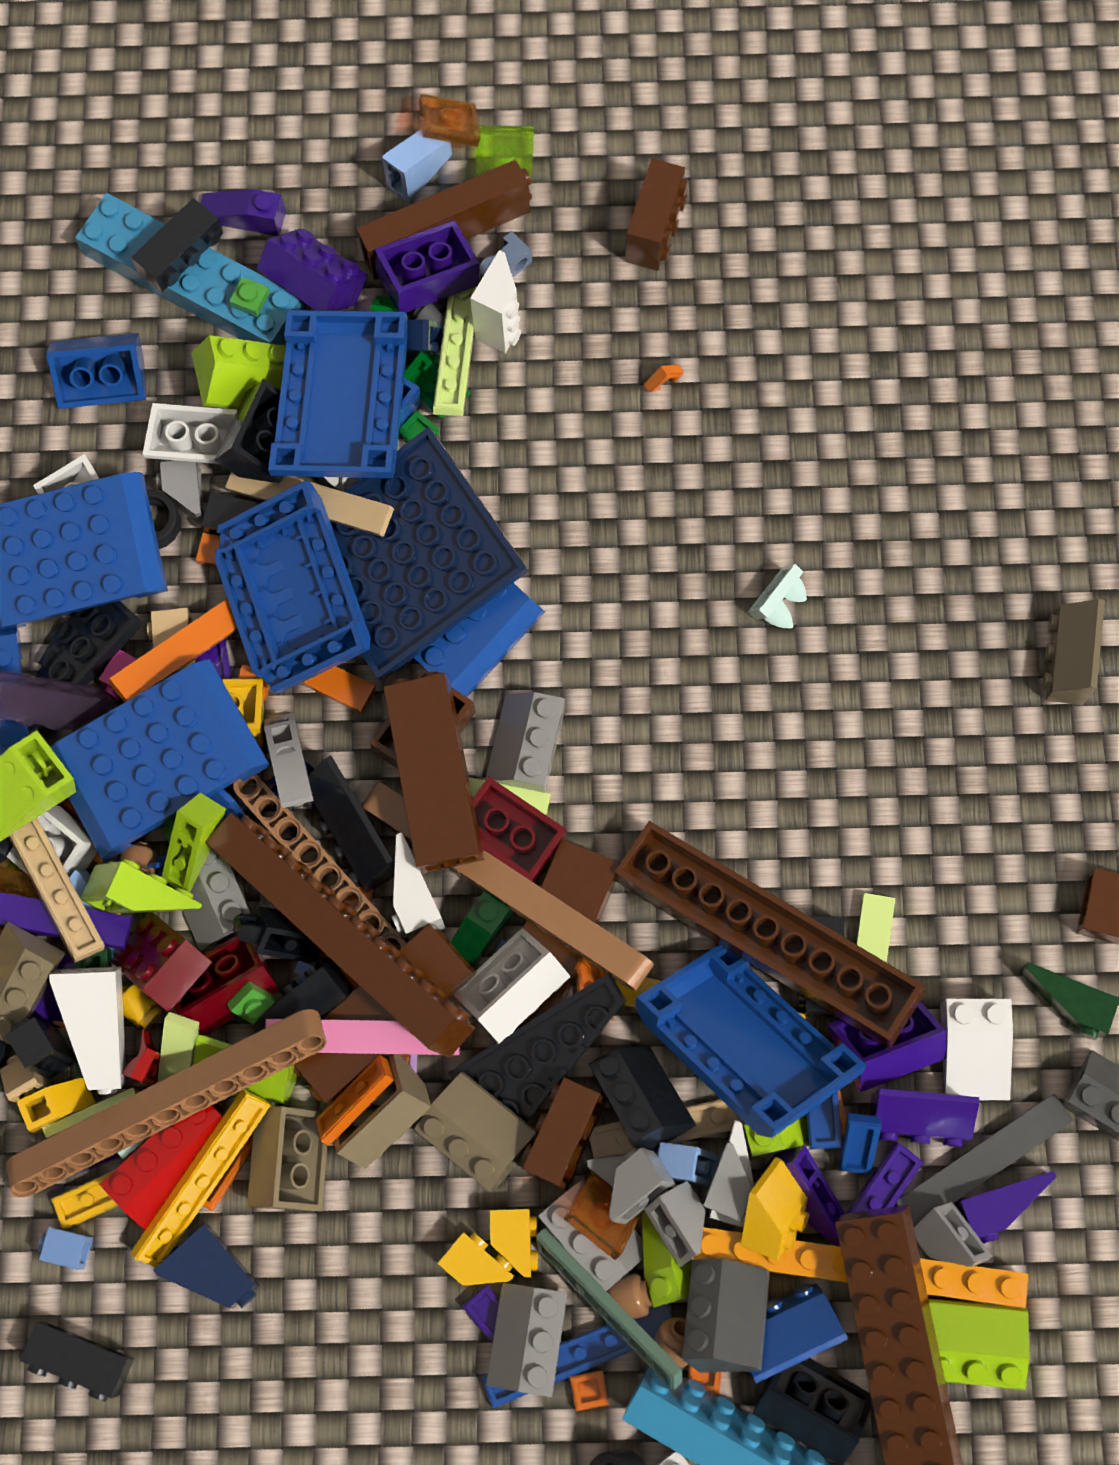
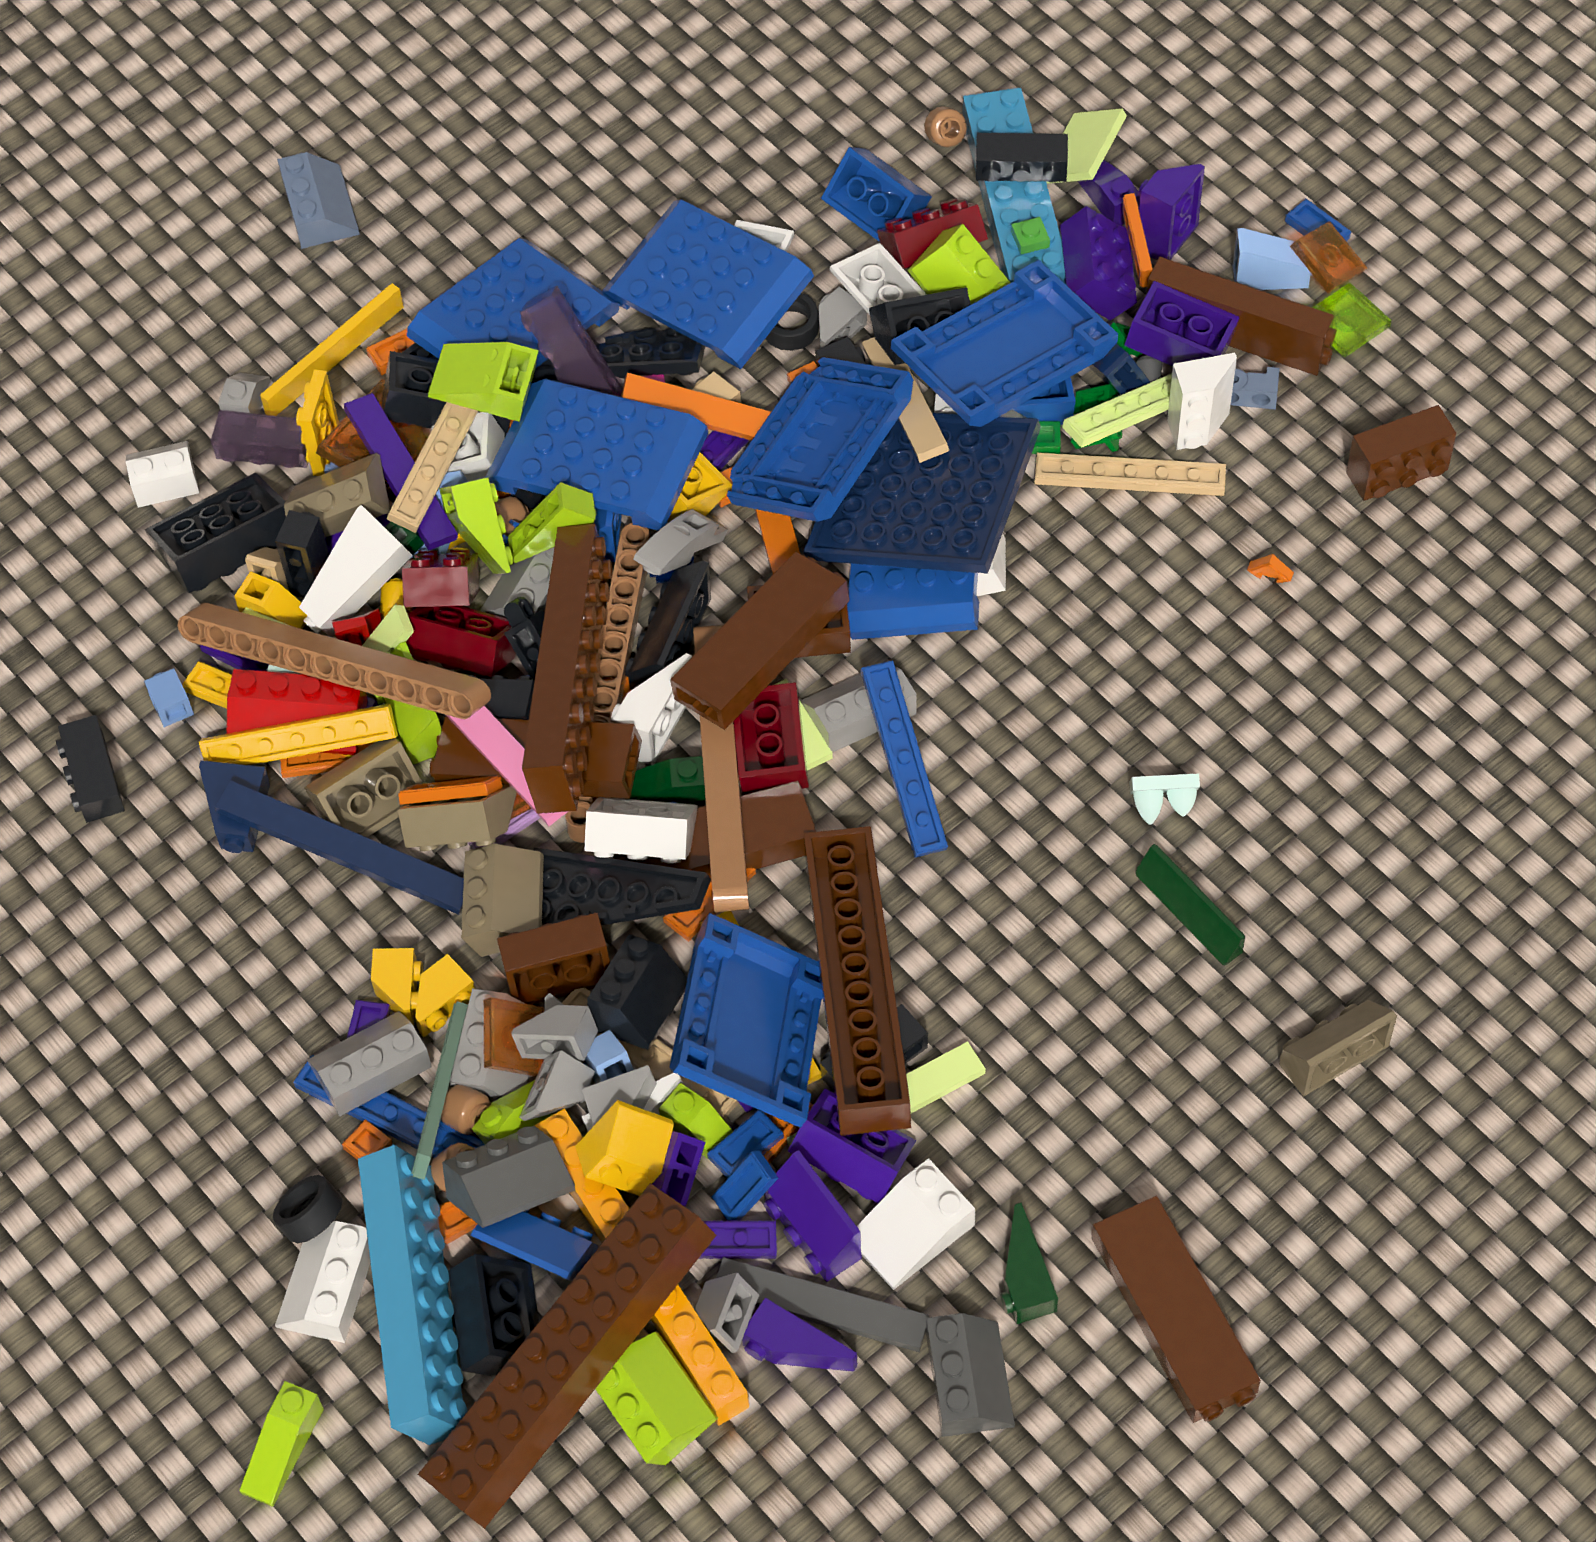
camera: 50 degrees right, 15 degrees down
bright green plate [227,981,275,1024] -> none
none -> dark blue tile [215,780,464,915]
none -> blue tile [860,660,948,858]
none -> dark red brick [877,198,988,269]
none -> medium nougat head [924,106,967,148]
none -> tan tile [1035,452,1226,496]
none -> yellowish green tile [1046,108,1127,183]
none -> orange tile [1123,193,1153,288]
none -> dark green slope [1135,844,1245,965]
none -> dark purple slope [1138,164,1205,260]
none -> blue tile [1285,199,1351,255]

